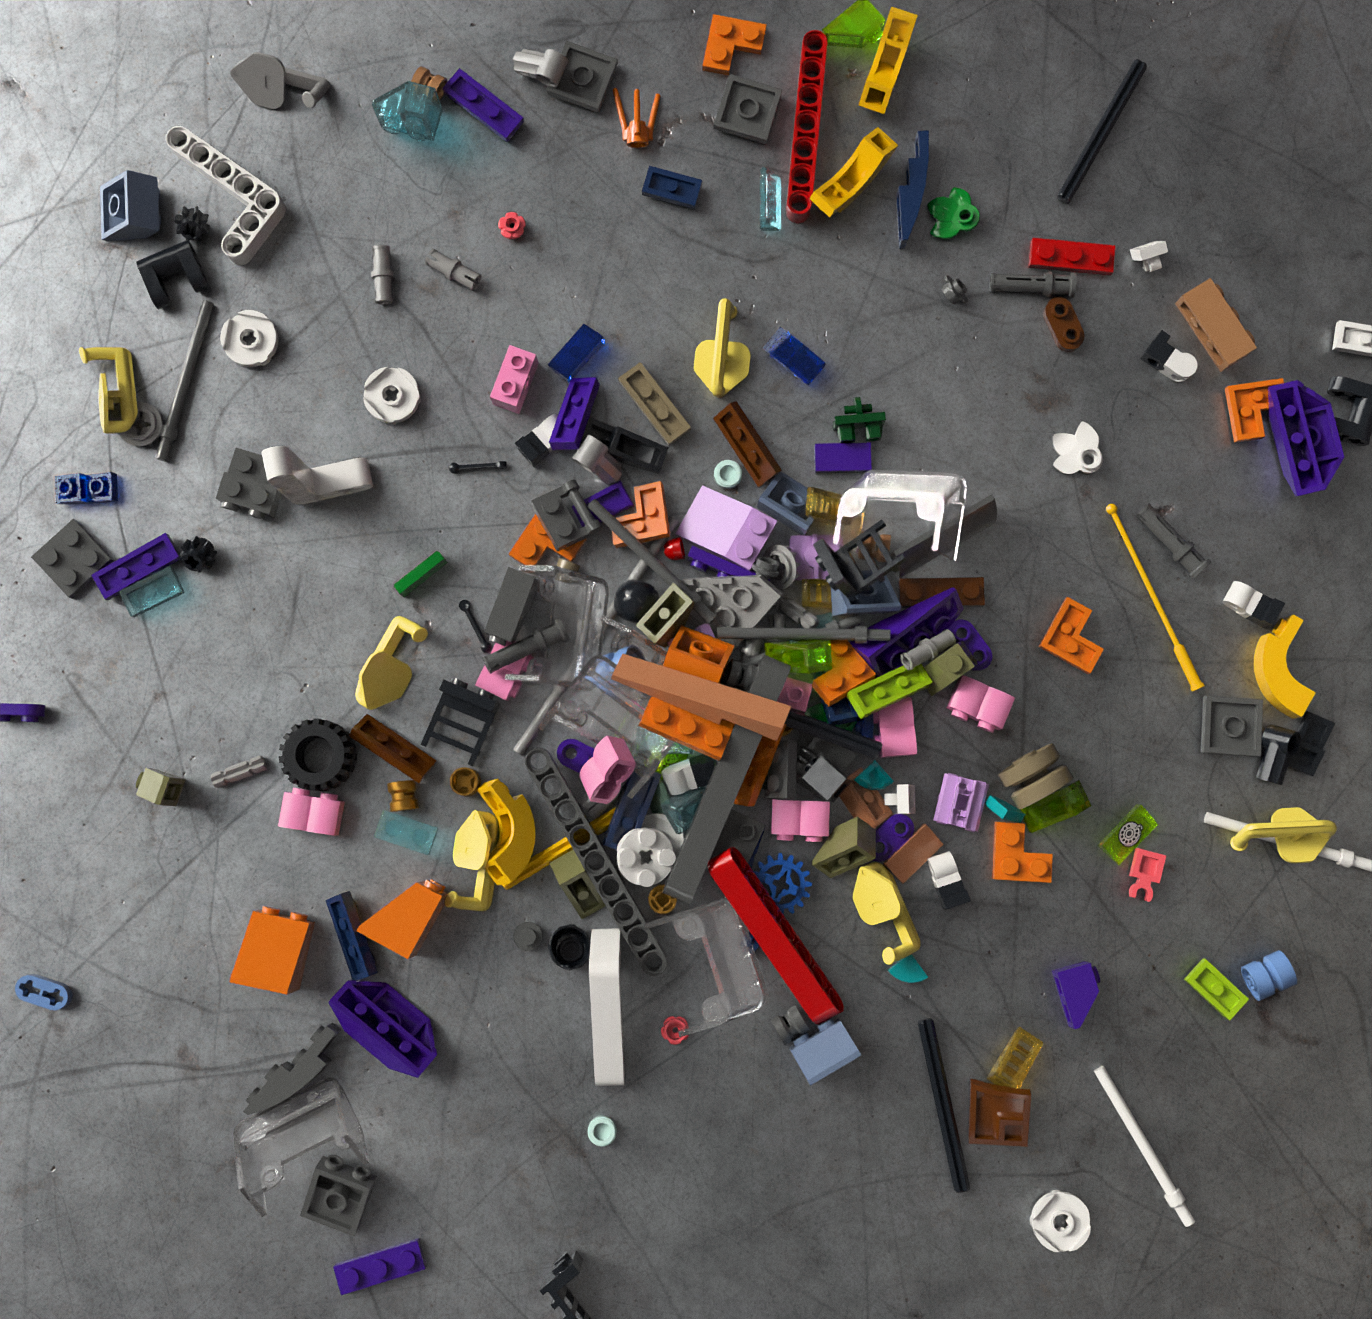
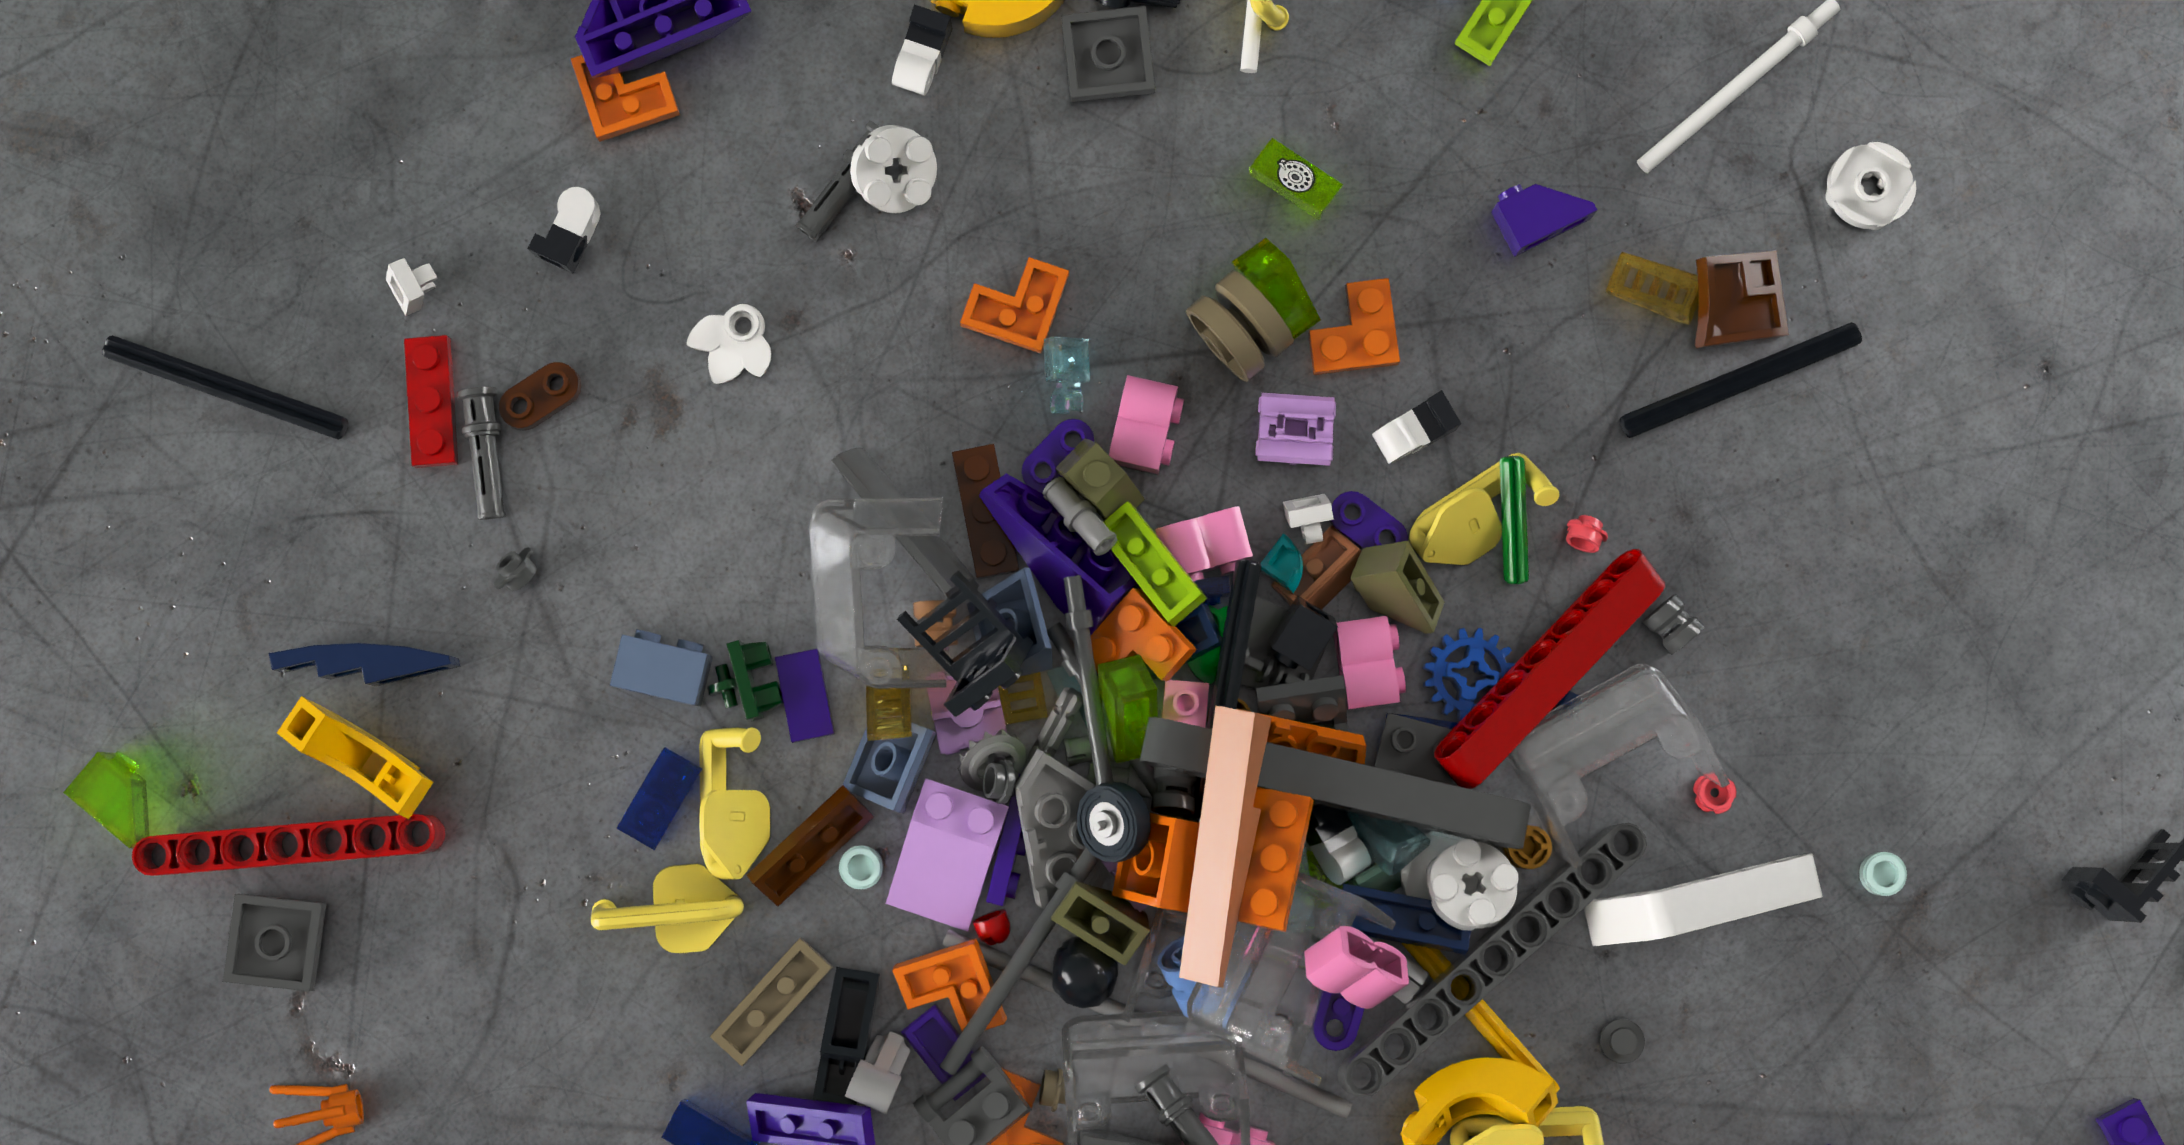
camera: 100 degrees left, 0 degrees up
black hair [548,924,591,970] -> none
olive slope [550,850,606,919] -> none
dark blue plate [642,166,702,210] -> none
orange plate [702,14,767,75] -> none
clear light blue slope [759,167,781,231] -> none
sand blue slope [789,1018,861,1086] -> none
yellow arch [858,6,918,114] -> none
nougat slope [883,824,944,884] -> none
teal tile [887,954,928,983] -> none
green plate [927,187,980,239] -> none
teal tile [985,795,1026,823] -> none
yellow piece [1106,504,1205,691] -> none
coral plate [1129,848,1166,902] -> none
medium nougat brick [1175,278,1257,372] -> none
none -> sand blue brick [610,629,713,707]
none -> light yellow piece [699,727,770,880]
none -> white plate [850,125,937,213]
none -> clear light blue plate [1044,336,1090,415]
none -> black wheel [1076,782,1151,862]
none -> green axle [1499,456,1529,584]
none -> coral plate [1566,515,1608,553]

